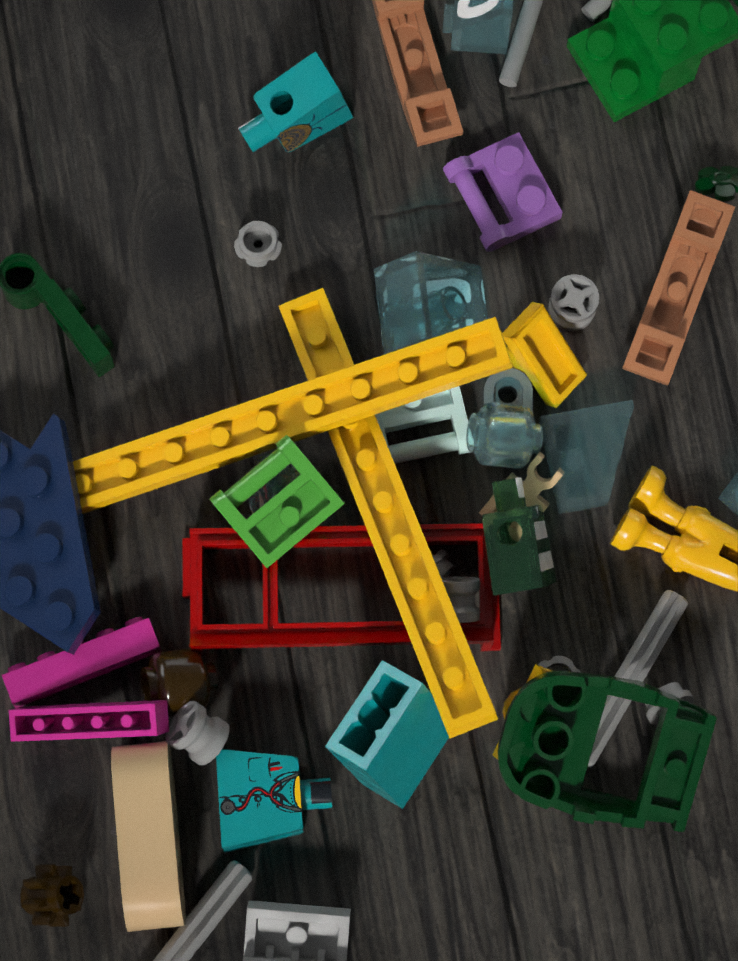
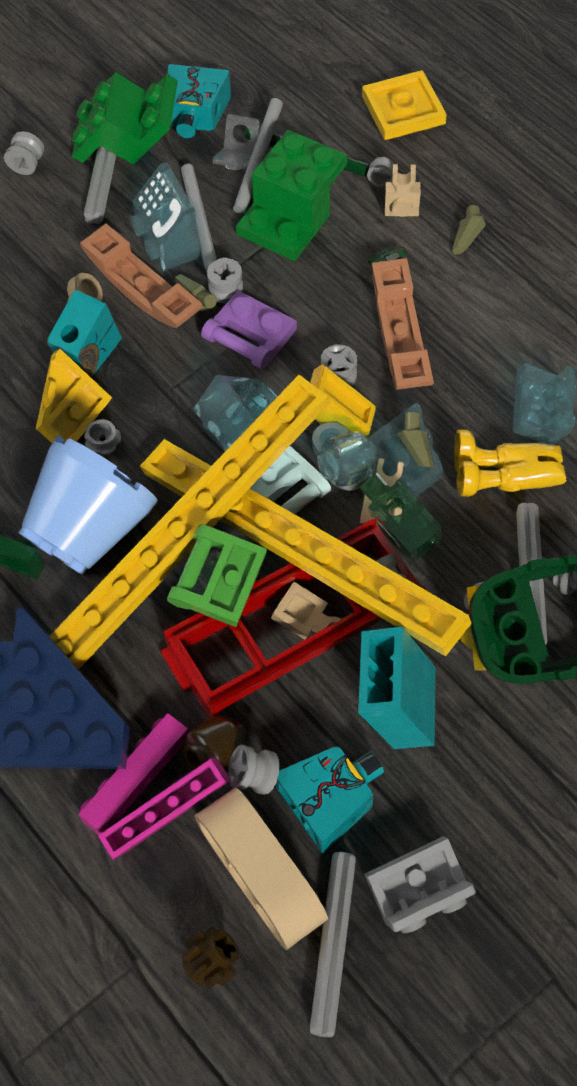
camera: 25 degrees left, 15 degrees down
none -> light blue cone [19,435,158,575]
none -> yellow wing [36,349,112,443]
none -> tan tile [67,272,103,303]
none -> olive bar [175,274,217,311]
none -> light grey wheel [207,258,244,304]
none -> tan plate [271,582,341,649]
none -> olive bar [398,412,434,468]

